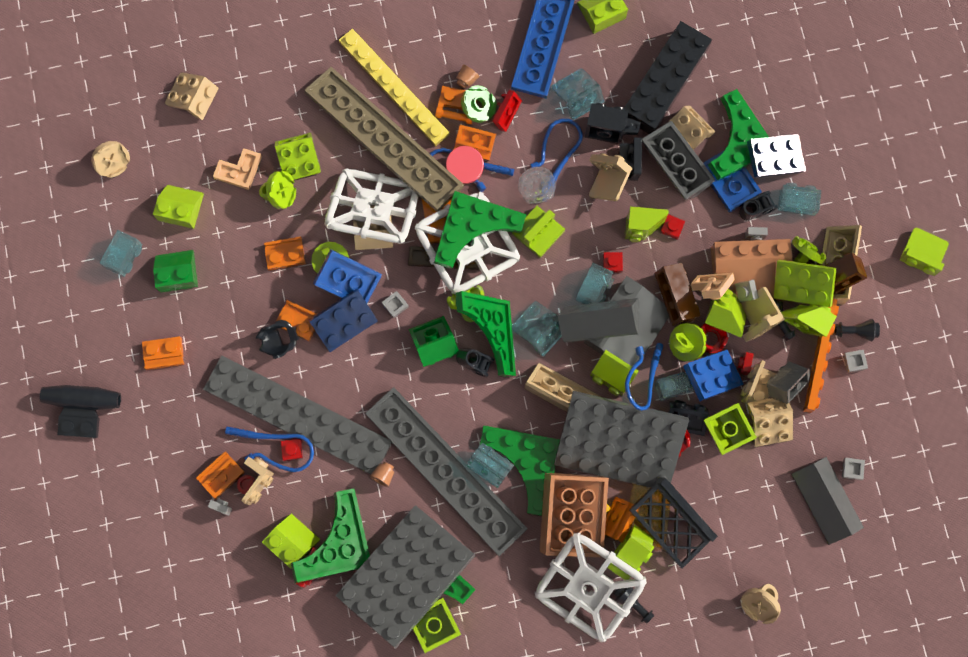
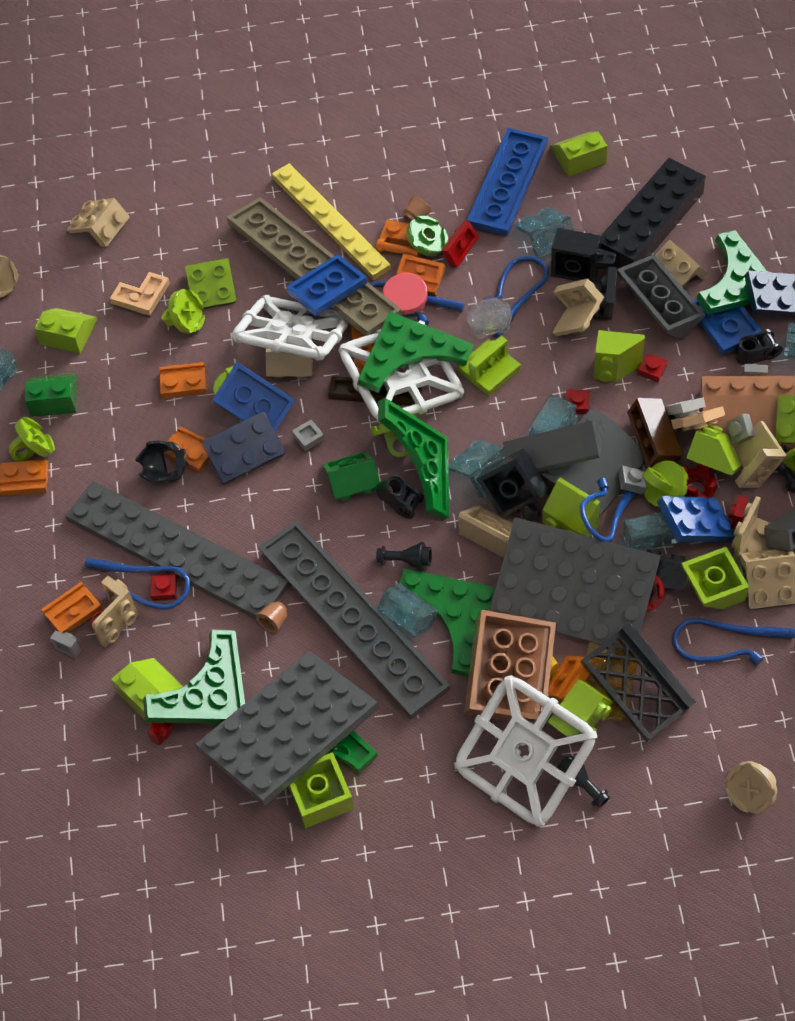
camera: 10 degrees right, 20 degrees down
none -> lime tile [8,417,55,462]
none -> blue plate [286,254,367,316]
none -> black piece [376,542,432,571]
none -> black hinge [476,448,549,521]
none -> light grey plate [618,465,646,494]
none -> white plate [664,397,706,419]
none -> blue piece [673,618,795,665]

